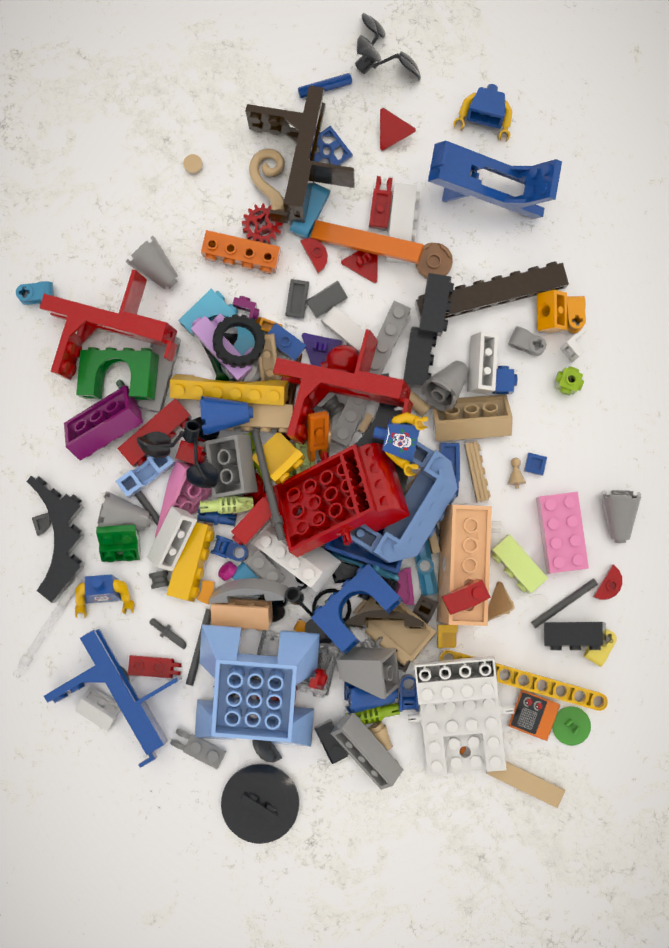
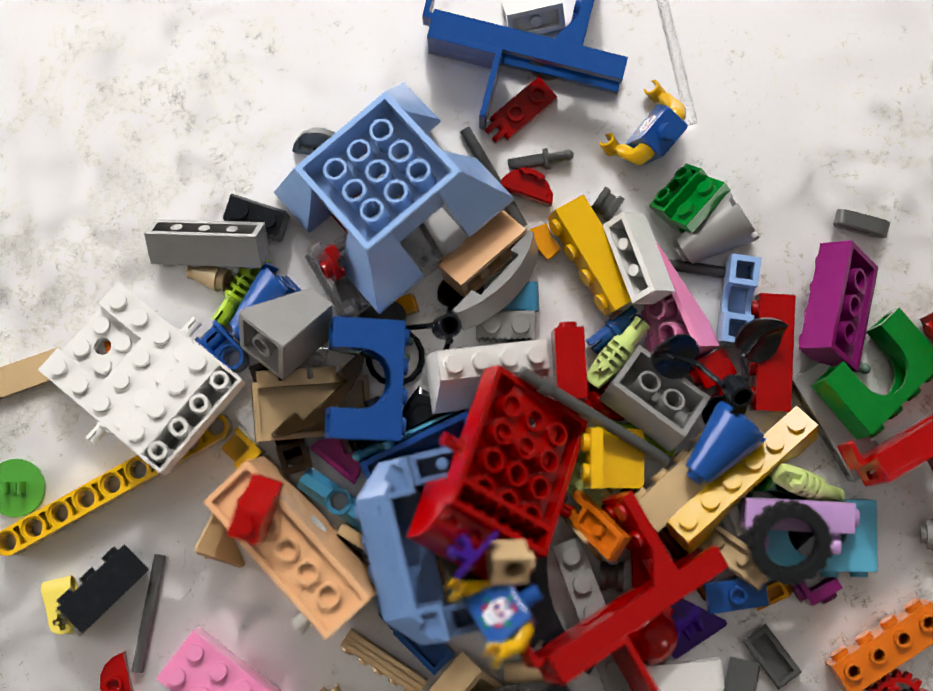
camera: 145 degrees right, 0 degrees up
black arch [26,476,84,603] -> none
dark grey tile [32,512,52,536] -> none
light grey hinge [170,728,227,769] -> none
blue piece [210,535,249,562] -> none
dark pink tile [218,561,237,581] -> none
black bracket [221,763,299,844] -> none
tan tile [358,413,373,434] -> none
yellowish green brick [490,534,548,594] -> none
slope [508,690,561,741] -> none
none -> dark purple piece [446,530,499,580]
none -> tan brick [486,539,535,586]
none -> red plate [500,167,553,207]
none -> yellowish green hinge [771,463,845,502]
none -> dark grey beam [833,209,890,238]

